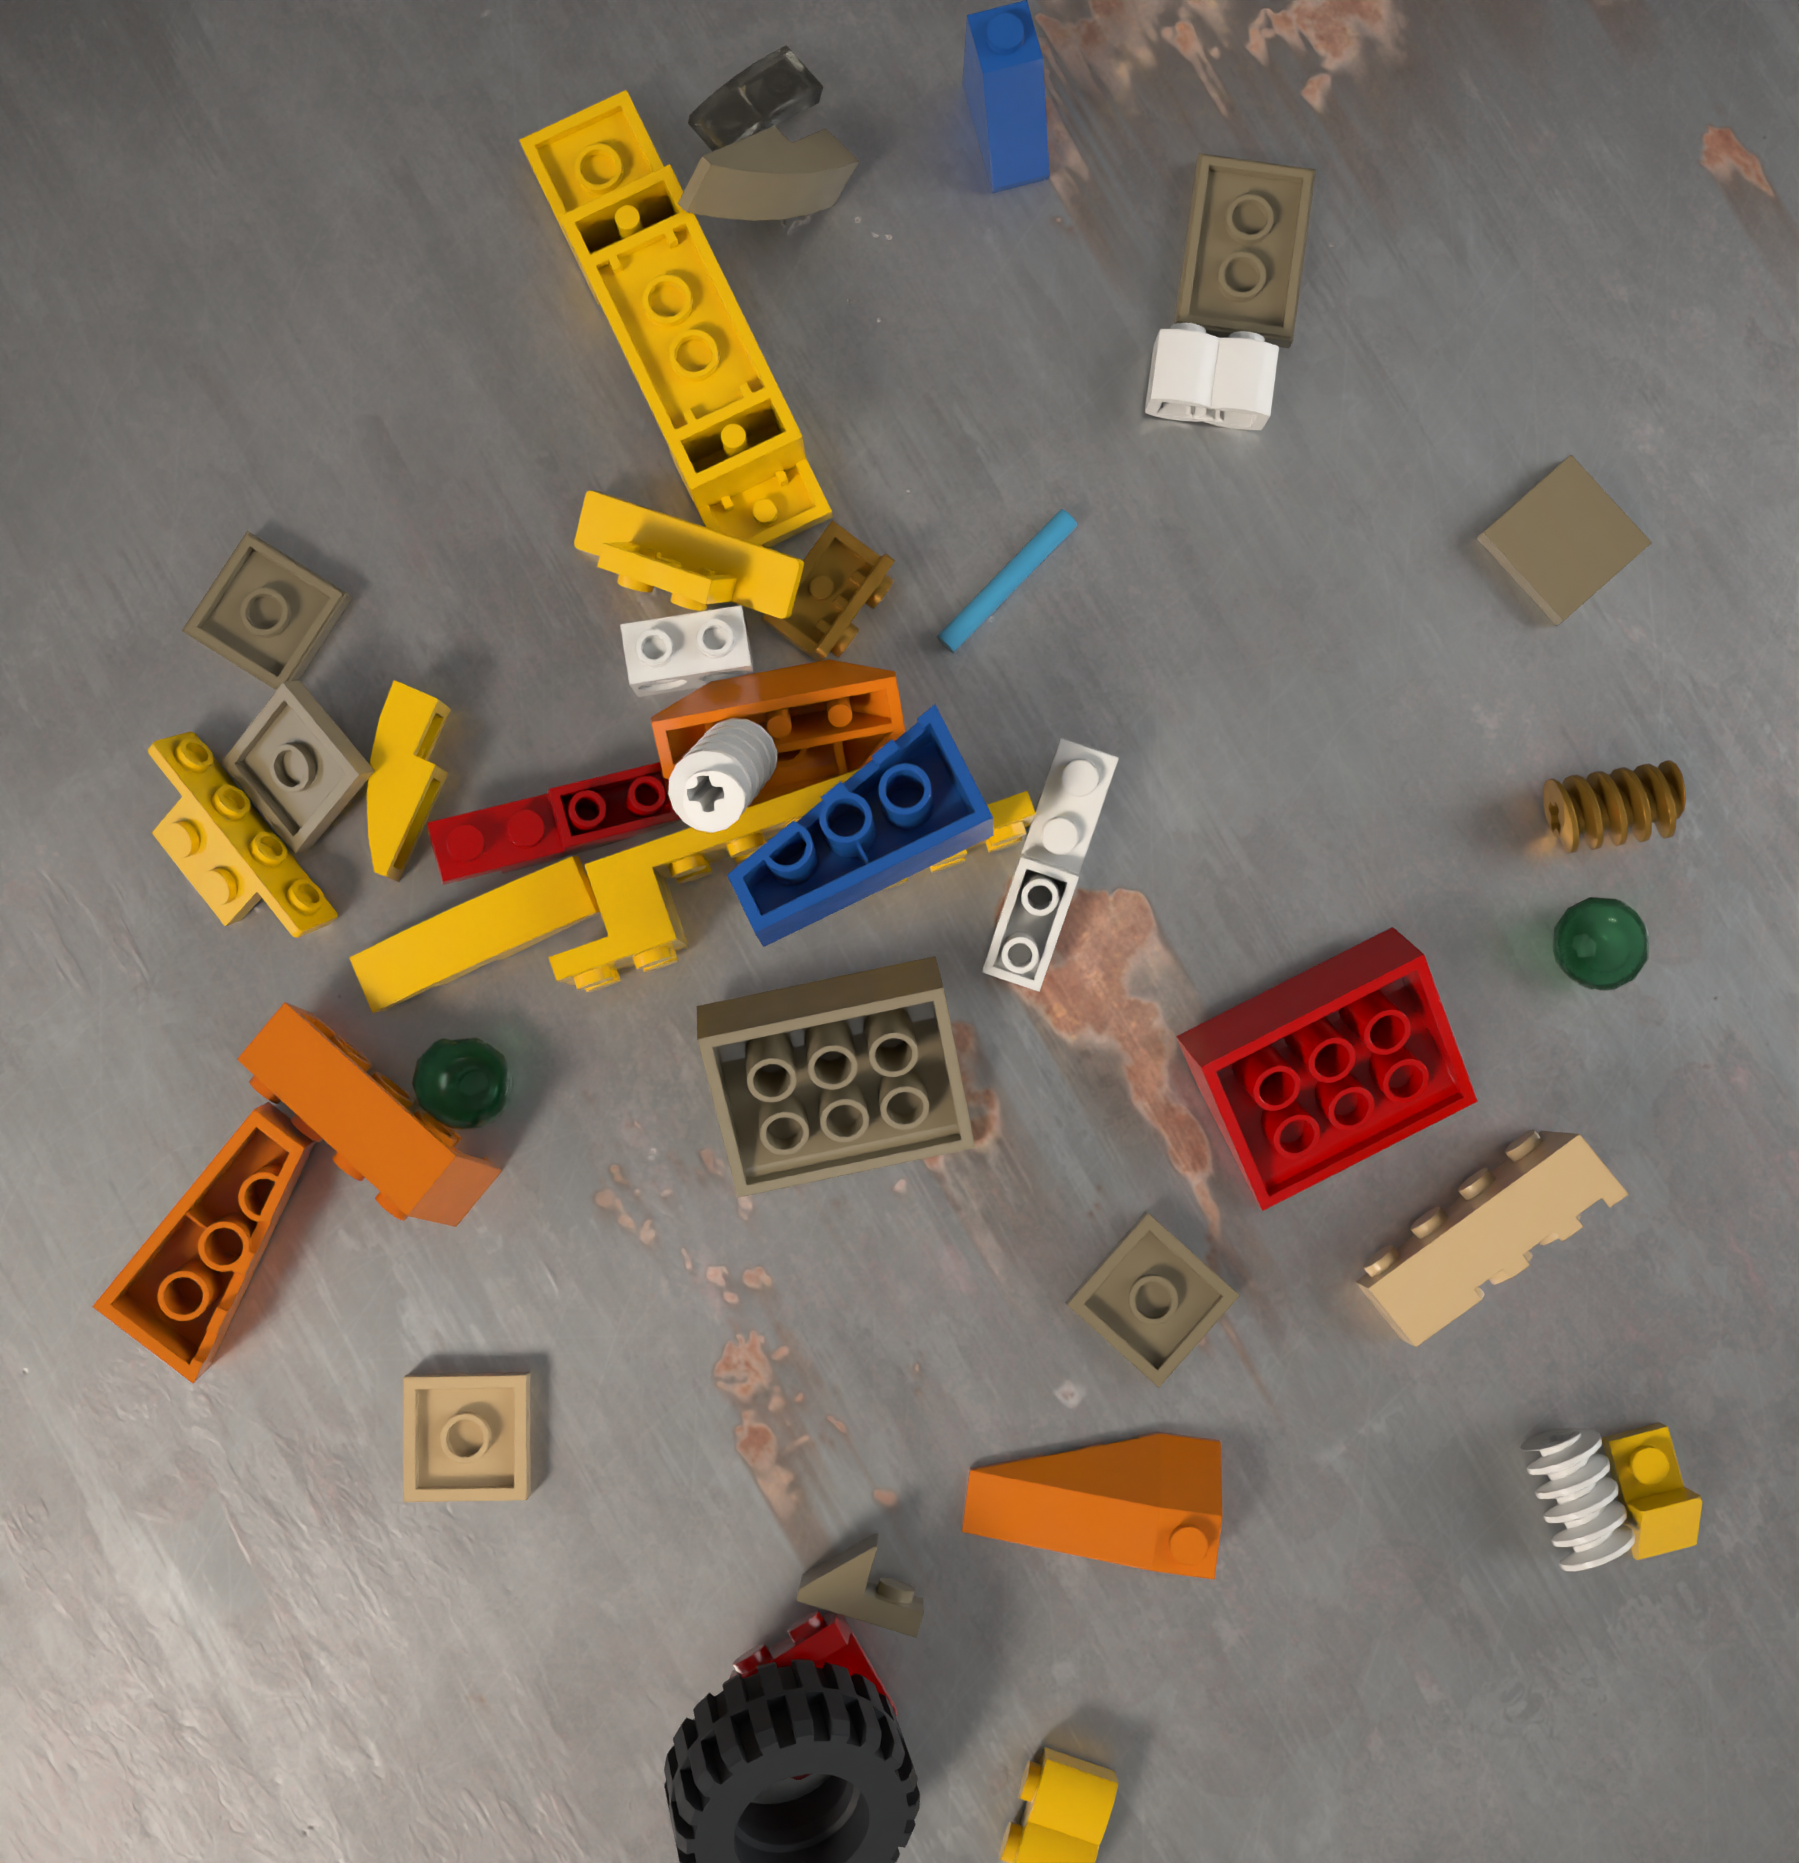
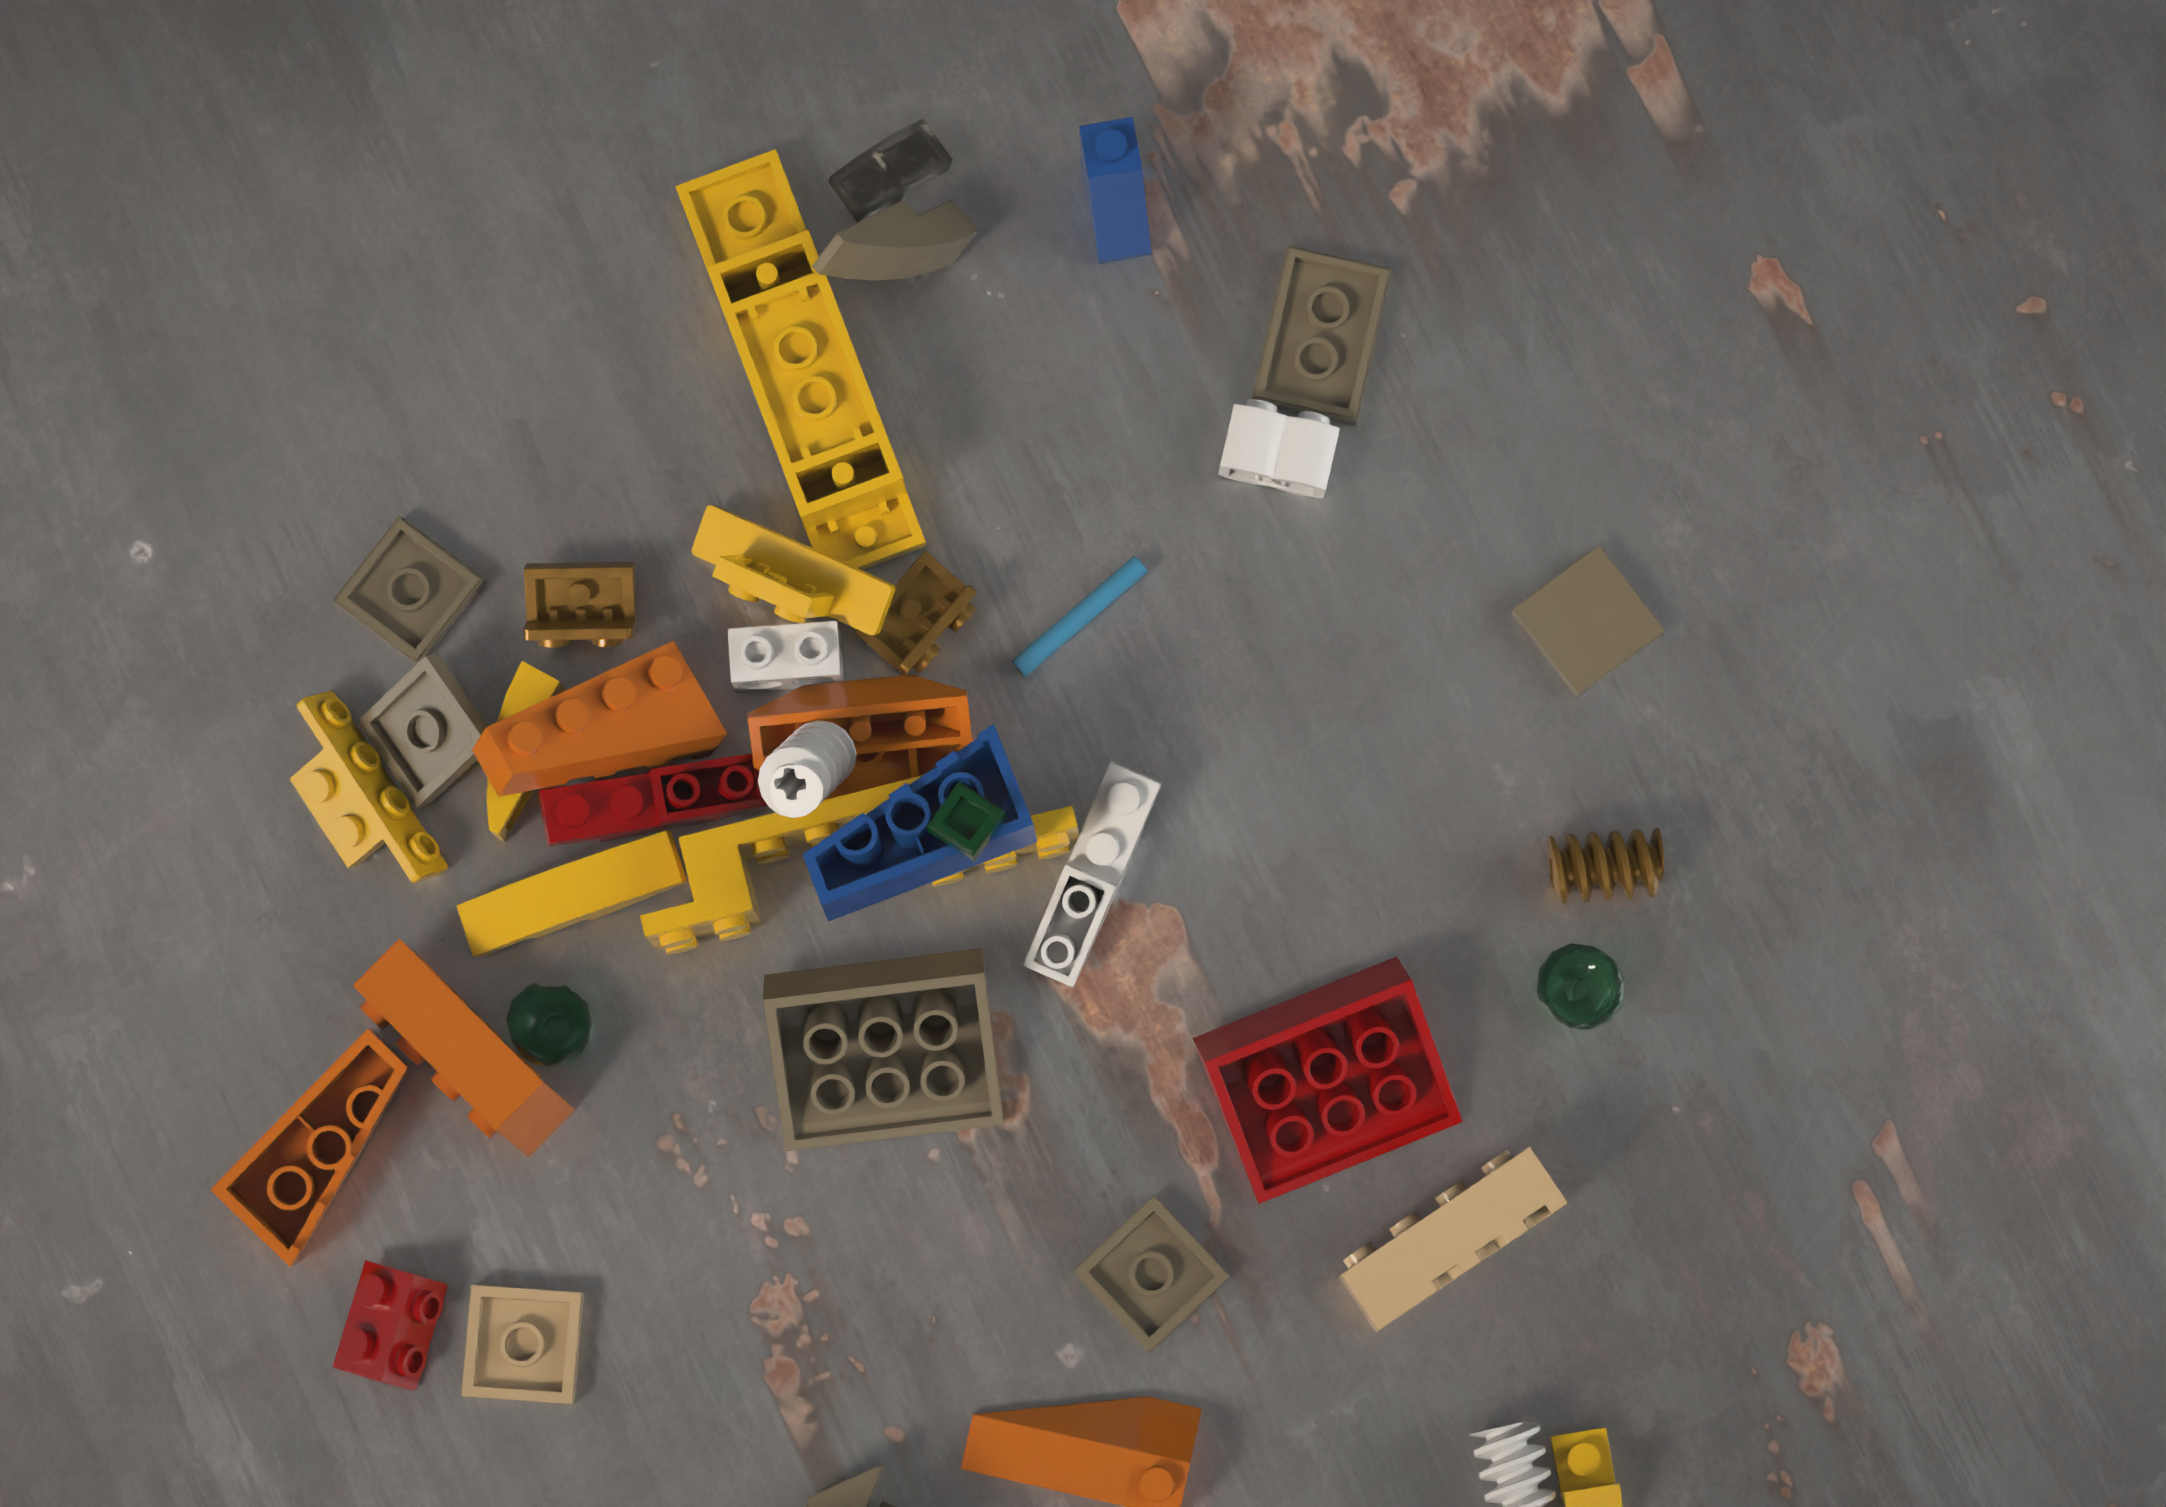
camera: 10 degrees right, 5 degrees down
none -> red bracket [332,1260,447,1391]
none -> orange wedge [472,640,727,797]
none -> pearl gold bracket [523,562,638,648]
none -> dark green tile [927,781,1007,862]

